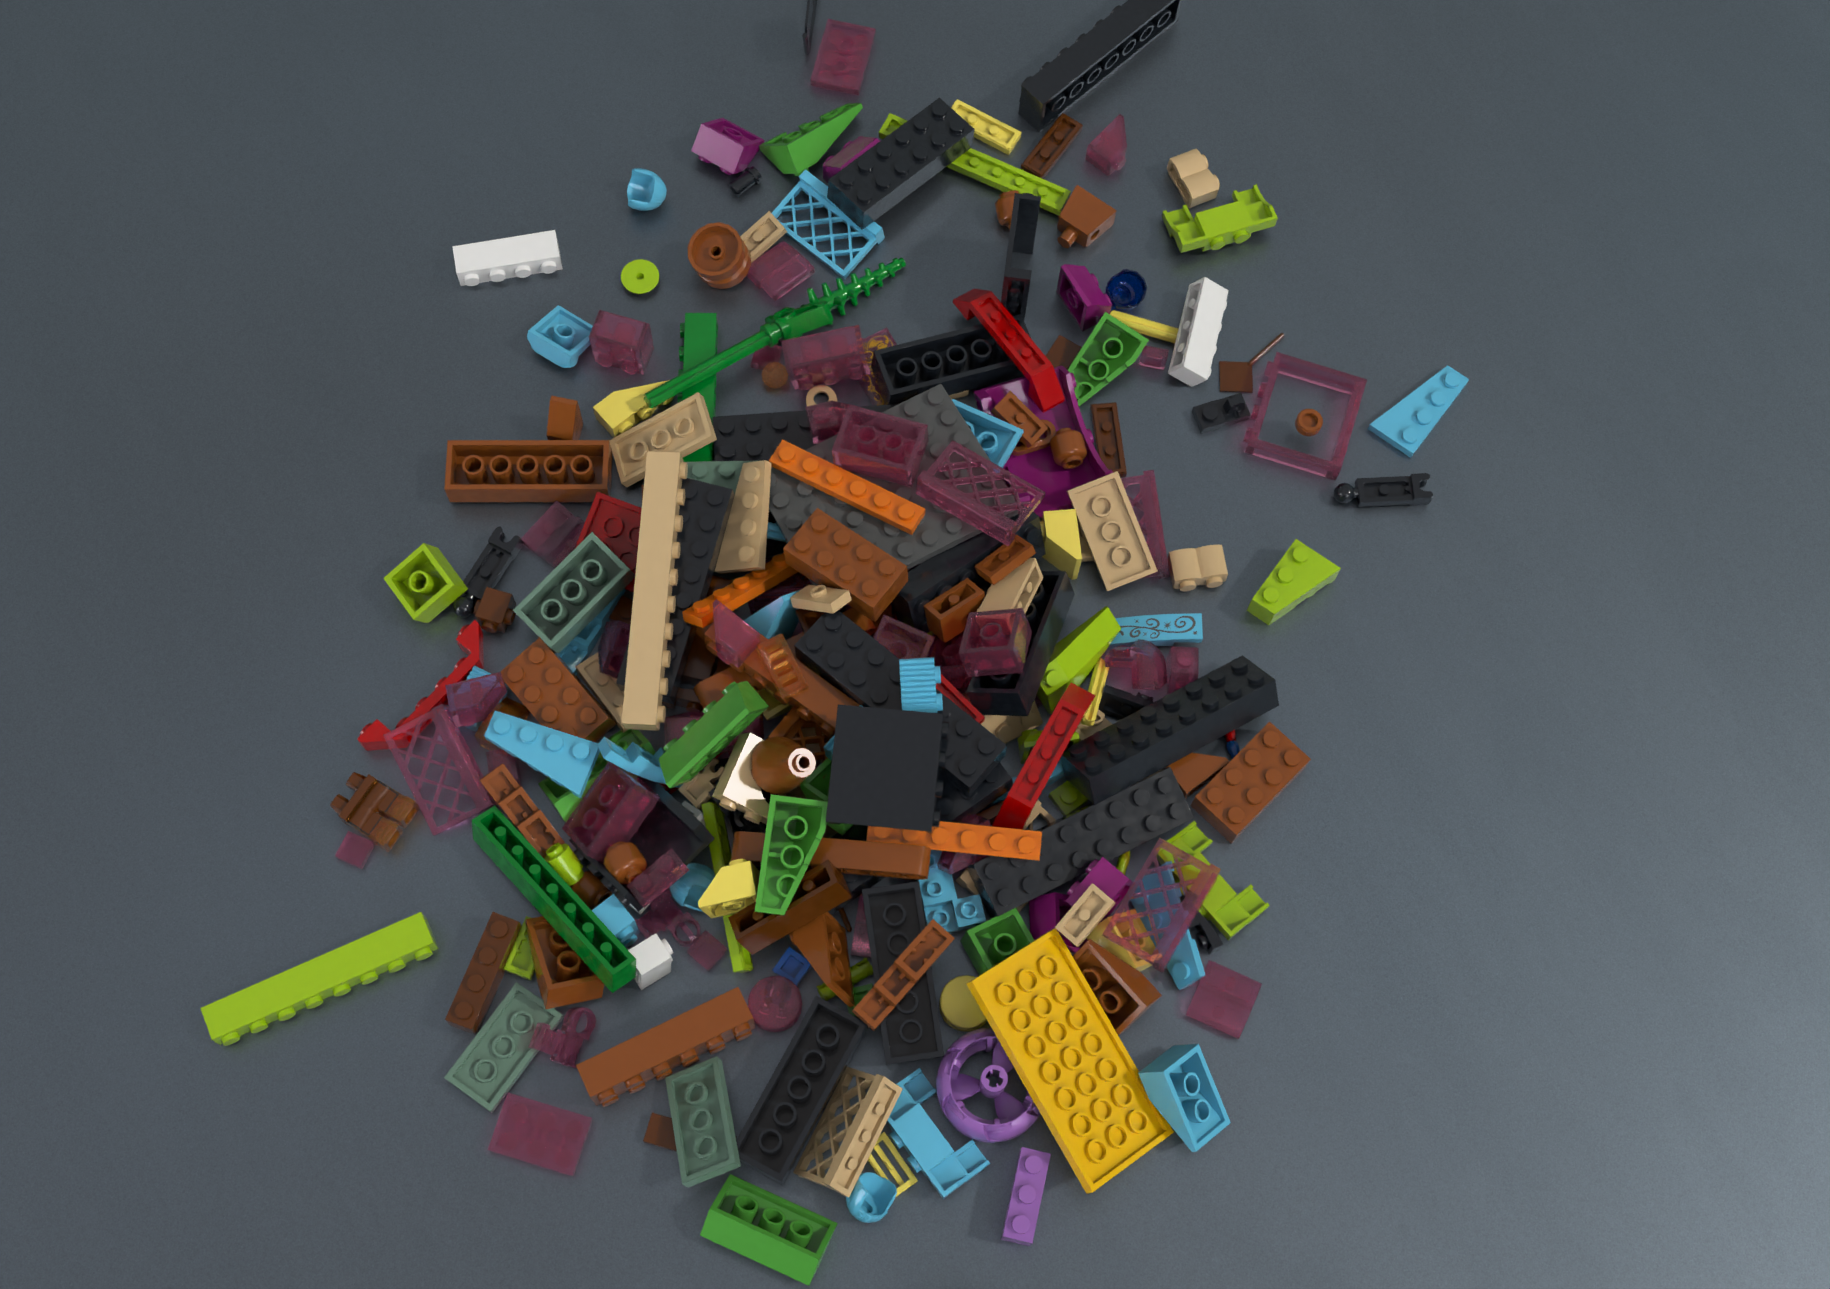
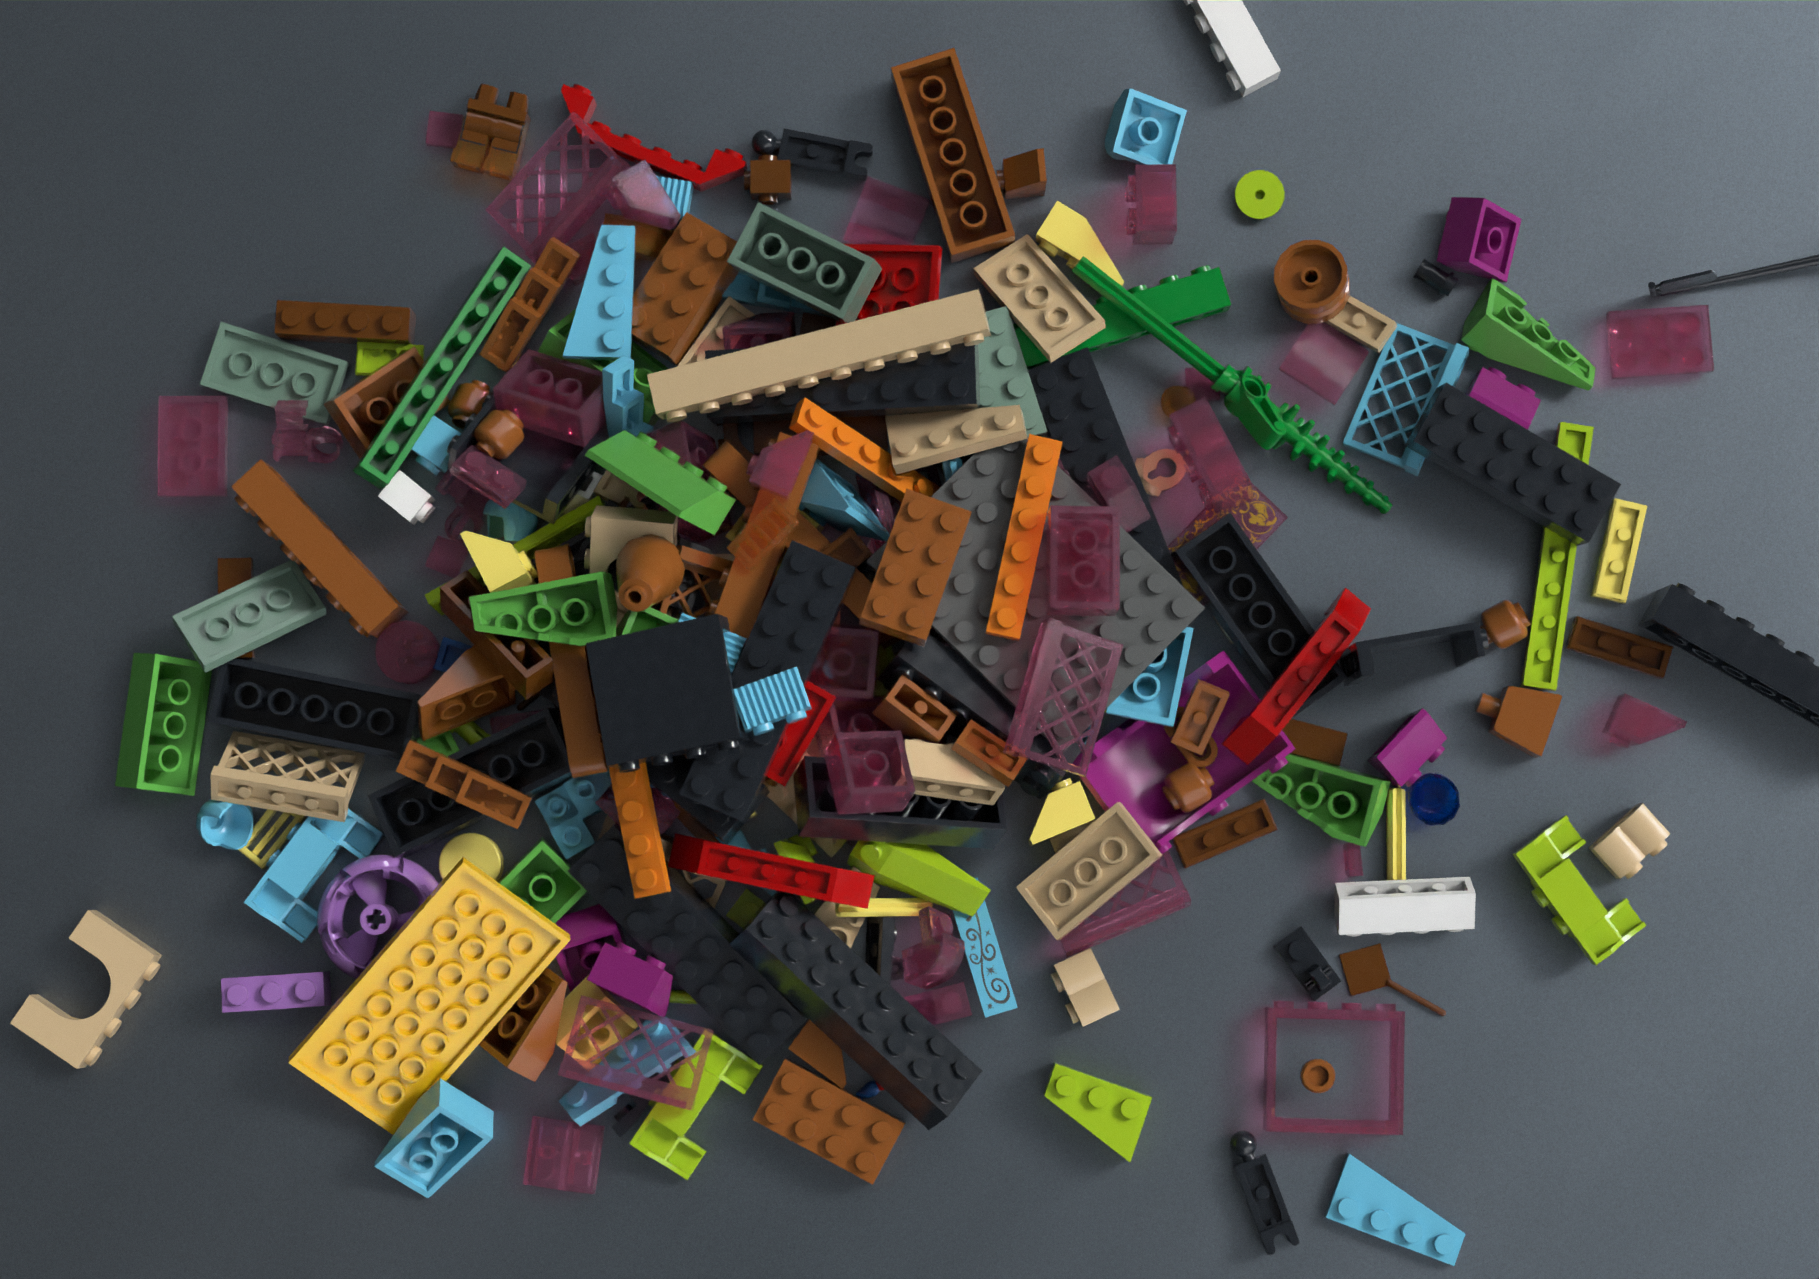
camera: 80 degrees right, 15 degrees up
lime brick [200,912,439,1046] -> none
lime brick [383,543,468,623] -> none
lime brick [544,843,584,886] -> none
medium azure hair [627,168,667,211] -> none
tan plate [790,585,852,614] -> none
tan plate [1055,883,1115,947] -> none

